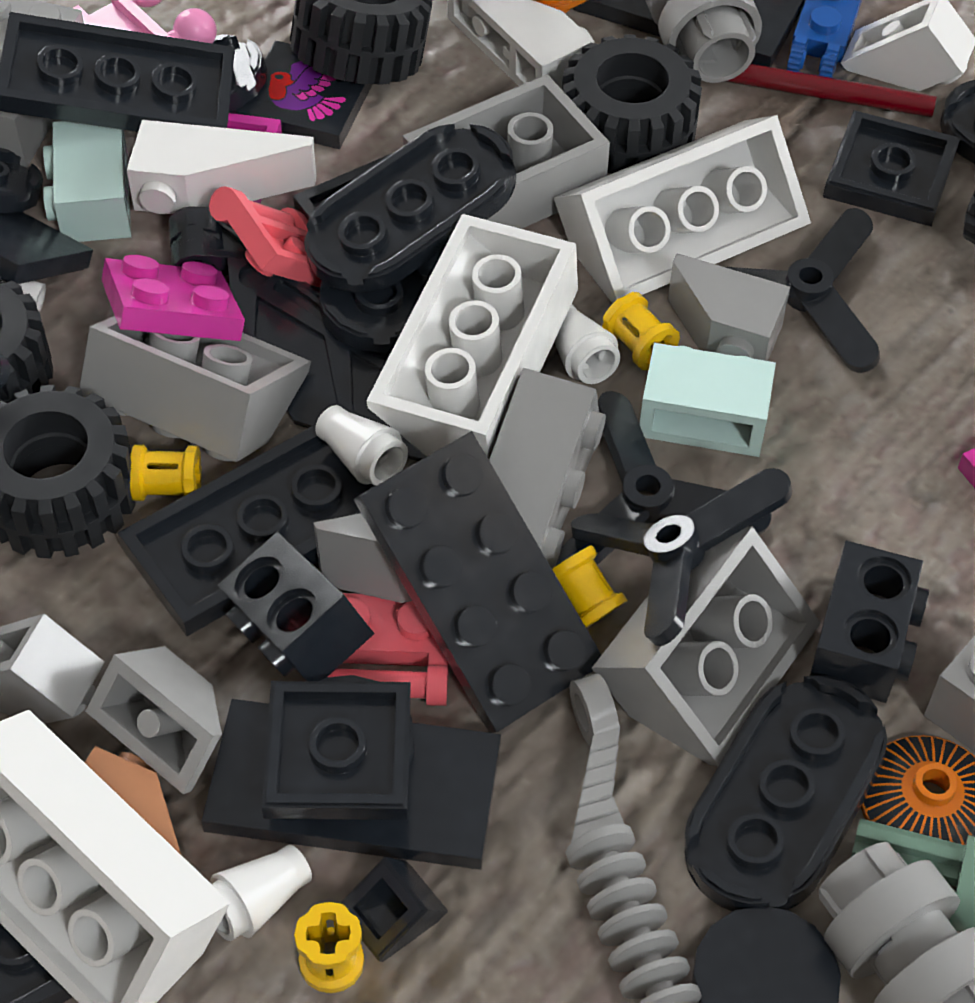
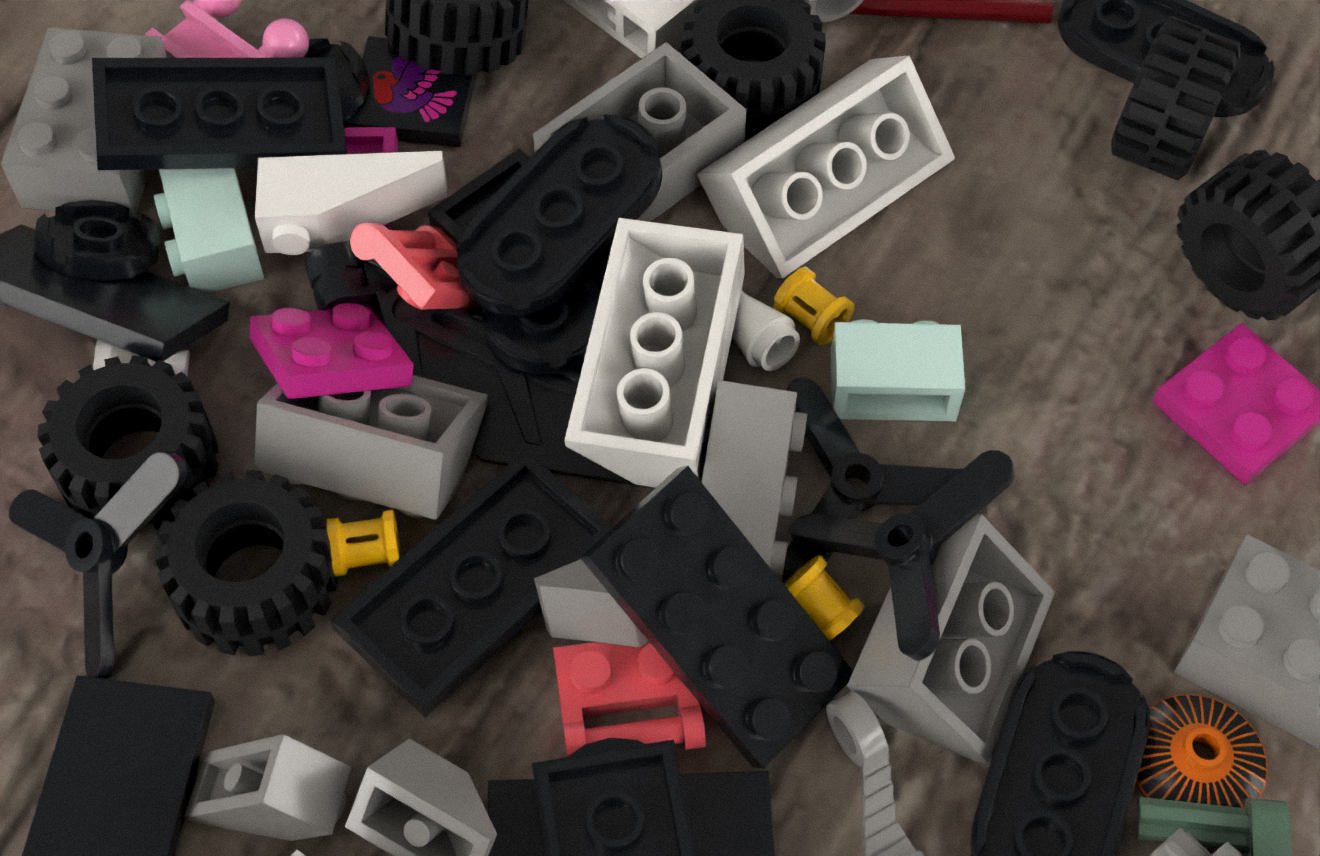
camera: 10 degrees left, 5 degrees up
black brick [218,532,375,681] -> none
white cone [315,405,408,486] -> none
light grey slope [668,253,790,361] -> none
black piece [725,208,880,373] -> none
black brick [809,540,929,703] -> none
black tile [823,110,960,227] -> none

